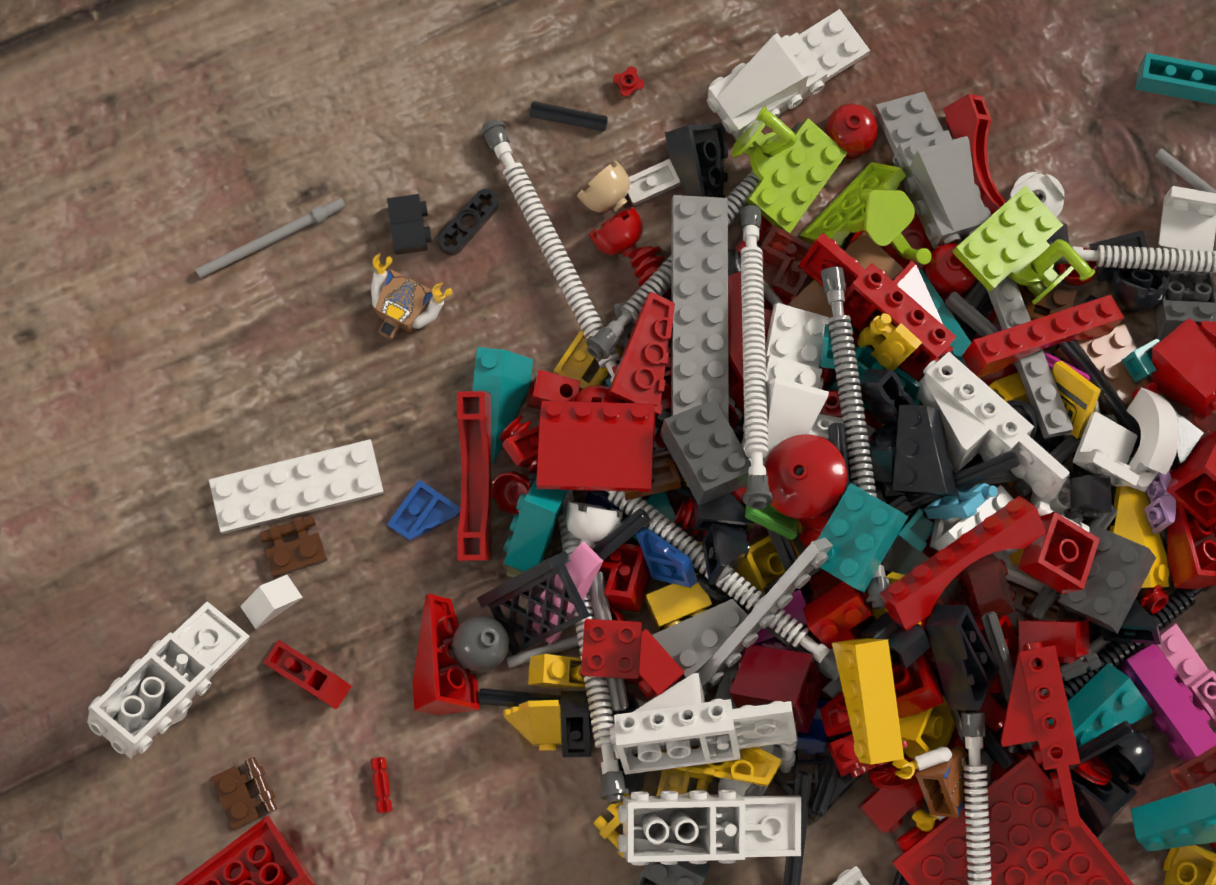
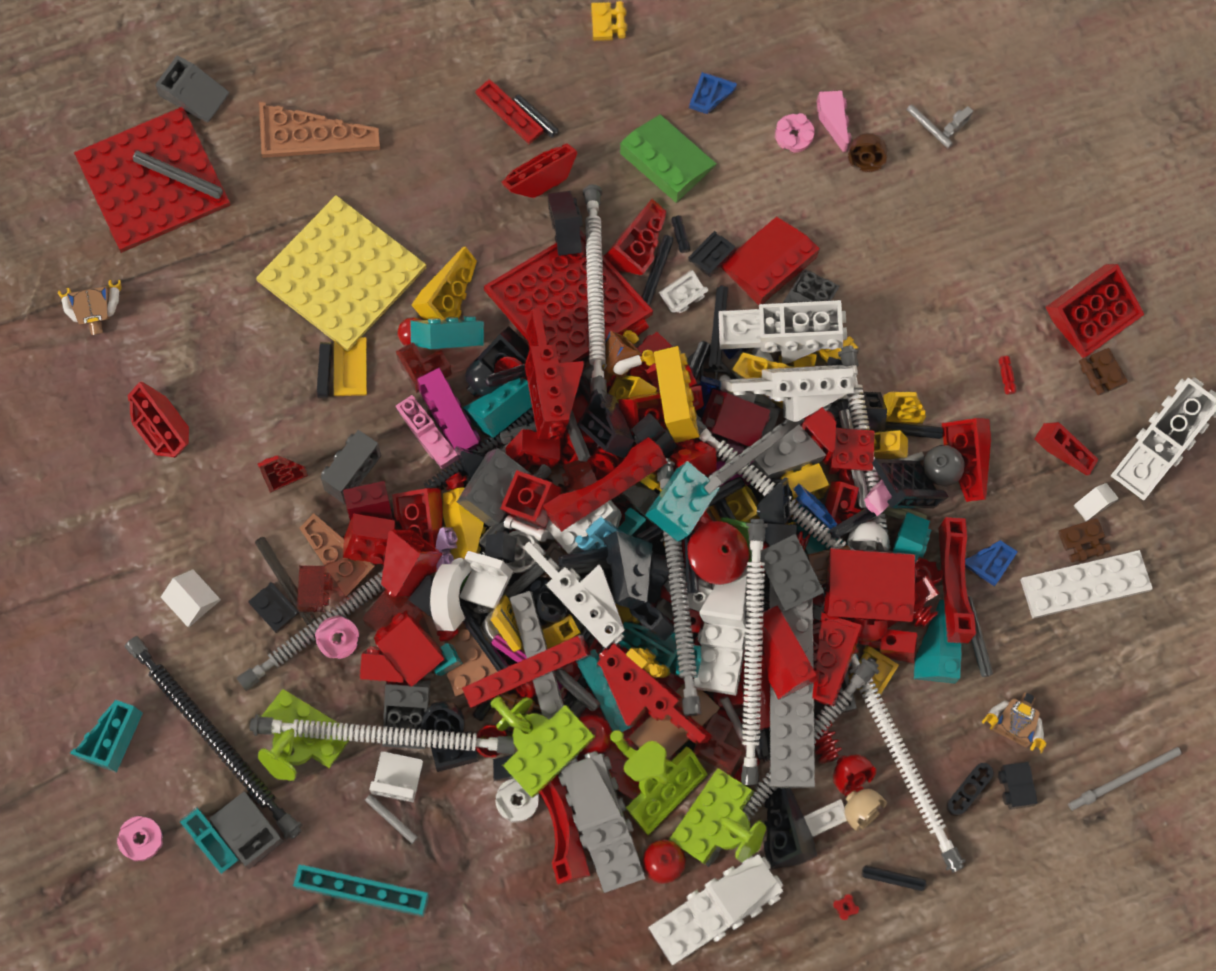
camera: 175 degrees right, 5 degrees down
none -> red wedge [759,605,817,700]
none -> dark grey axle [968,596,993,677]

